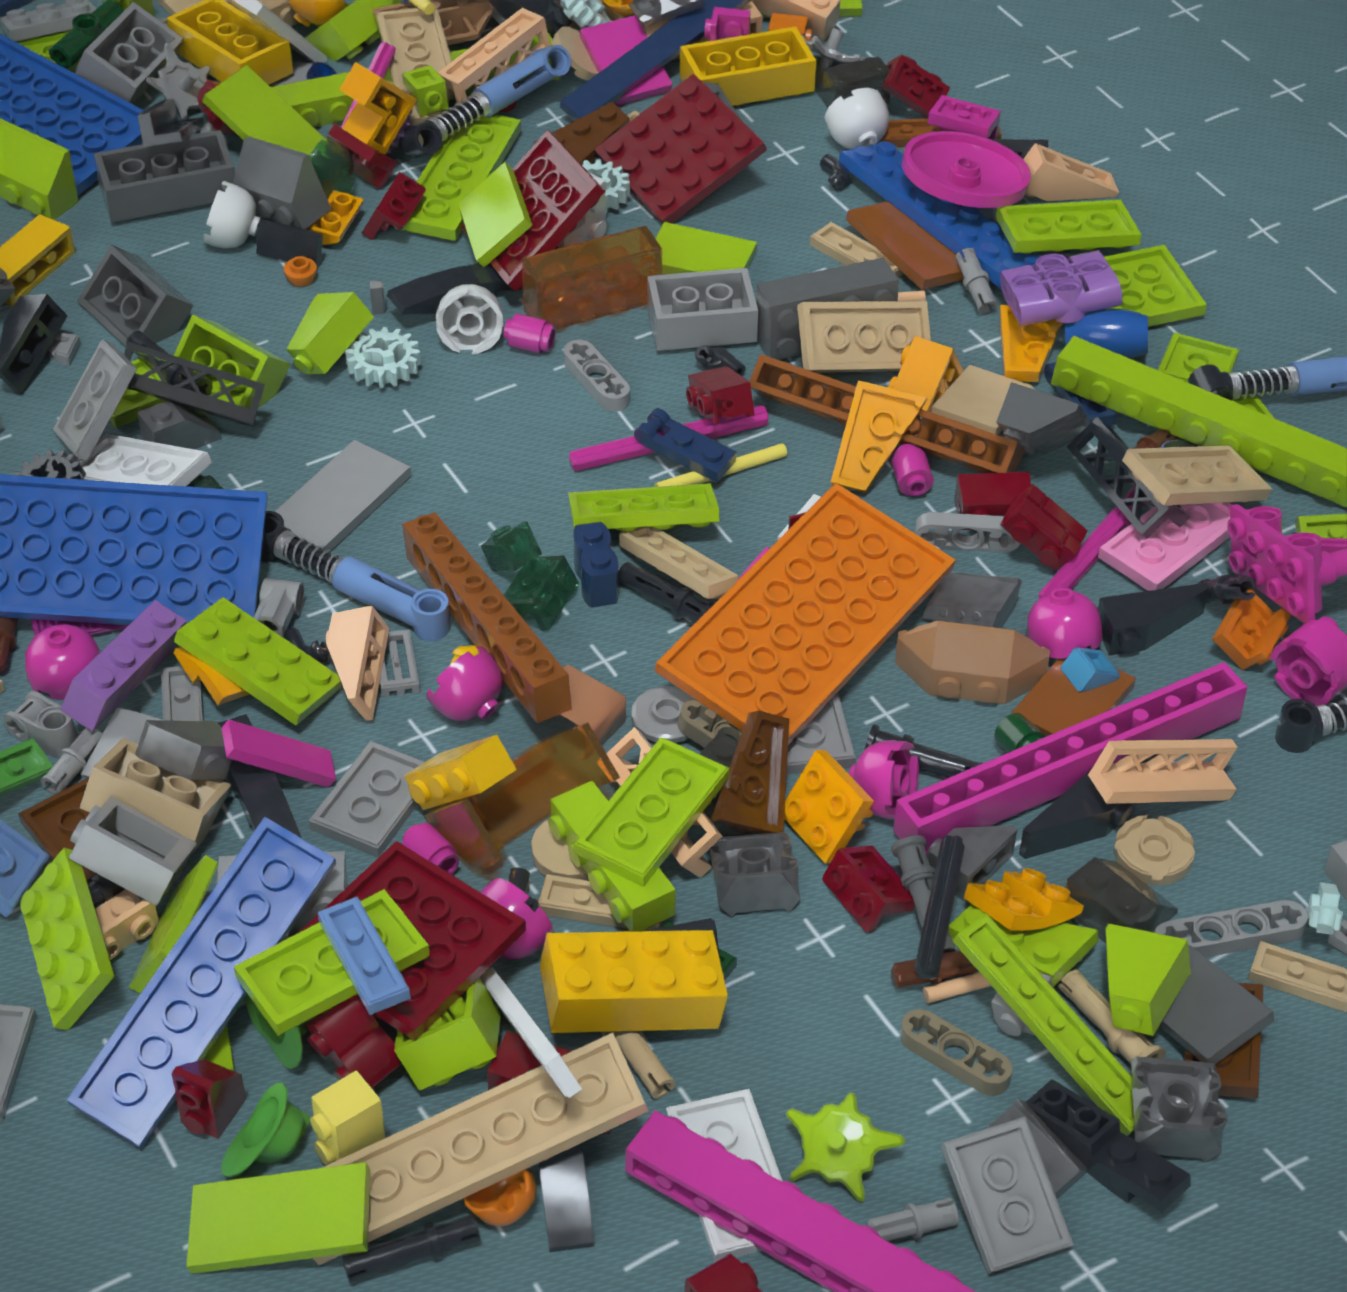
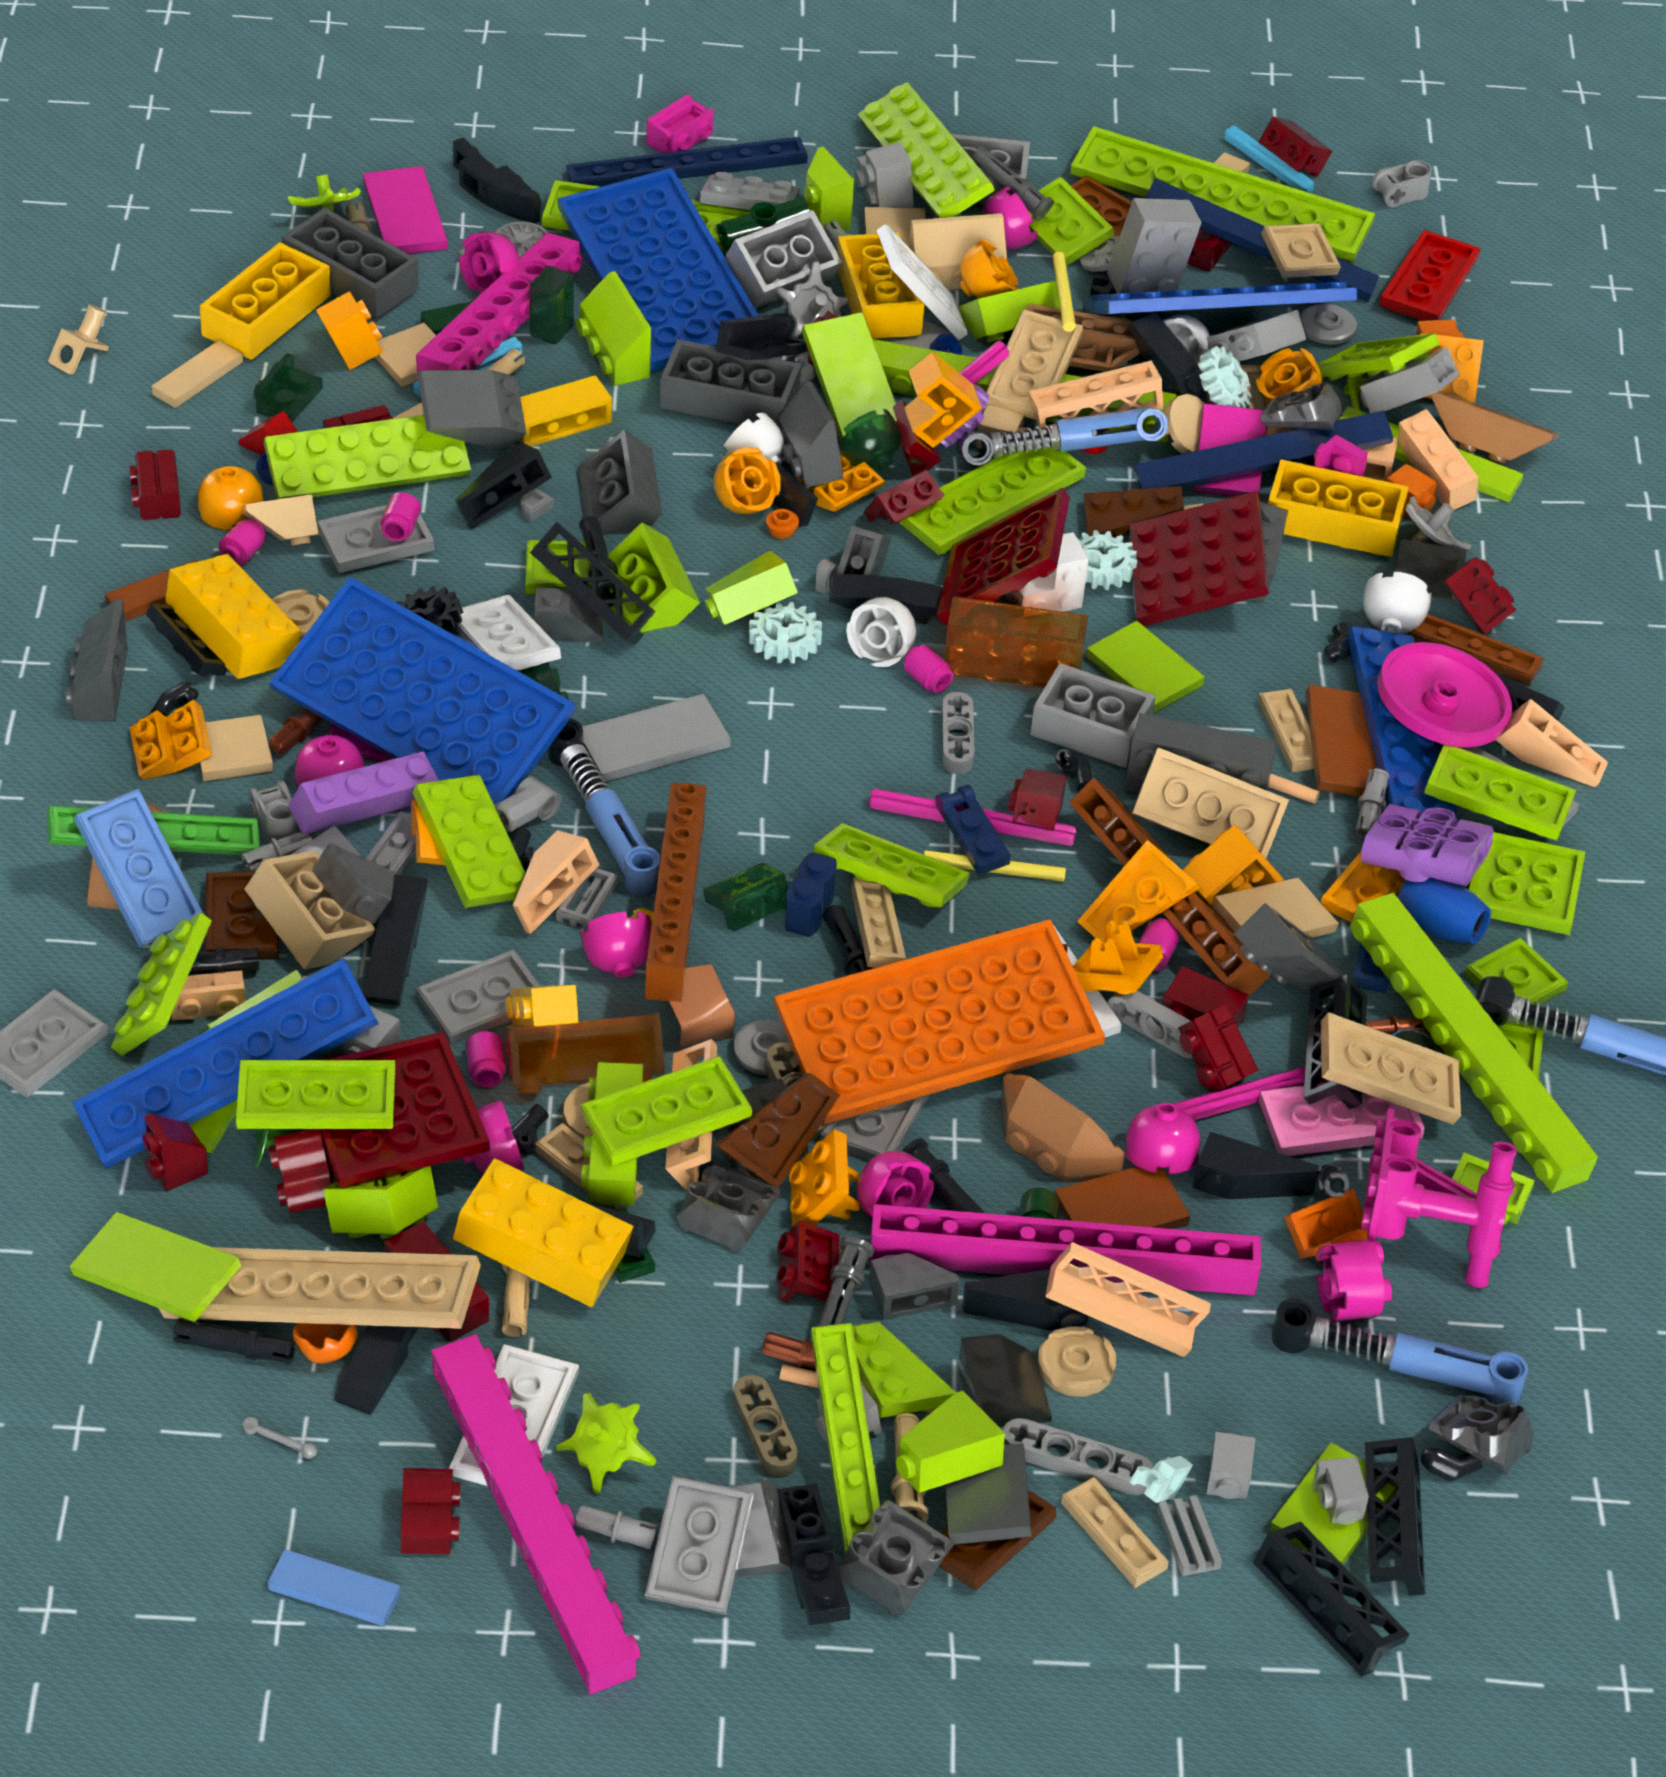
camera: 30 degrees right, 0 degrees up
light grey tile [53,340,137,461] -> none
light grey window [69,796,197,906] -> none
bright green piece [221,1082,310,1178] -> none
dark pink tile [222,719,336,788] -> none
light yellow brick [310,1070,385,1165] -> none
medium blue tile [318,897,410,1015] -> none
lime bracket [402,65,448,117] -> none
lime tile [458,162,532,267] -> none
clear green brick [480,521,542,571] -> none
white tile [480,967,582,1098] -> none
black axle [914,835,965,980] -> none
flat silver slope [922,572,1022,628] -> none
dark pink bracket [928,95,1001,139] -> none
light orange slope [964,868,1084,931] -> none
dark azure slope [1061,647,1120,692] -> none
none -> light orange cylinder [713,447,780,515]
none -> flat silver slope [837,526,891,576]
none -> light orange plate [1073,920,1163,995]

